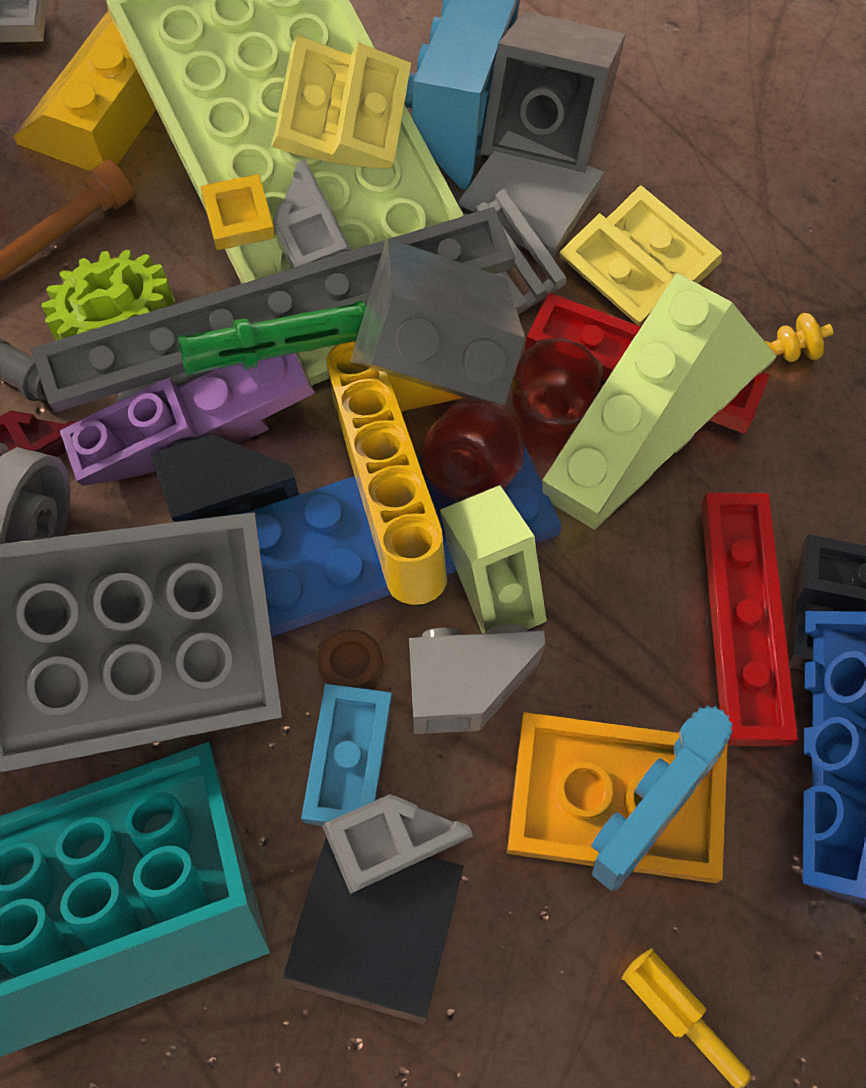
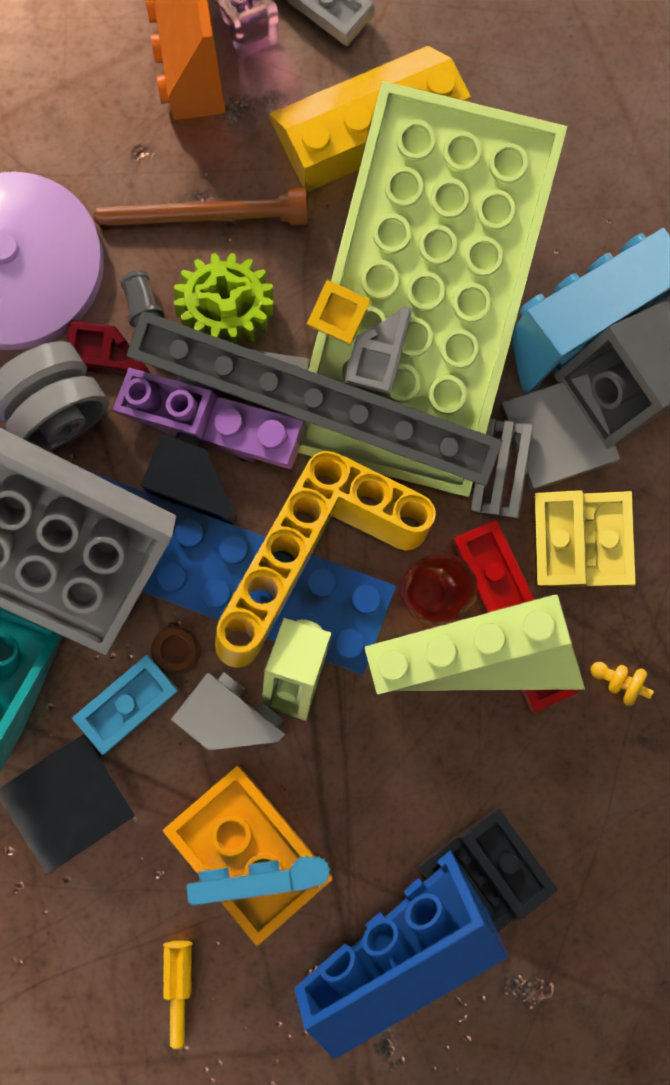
camera: 40 degrees right, 15 degrees up
green pin [178,301,366,377] -> none
light yellow slope [272,35,411,168] -> none
light grey tile [322,794,473,894] -> none
dark grey slope [350,238,525,405] -> none
clear red hair [420,400,524,503] -> none
red plate [701,492,798,746] -> none

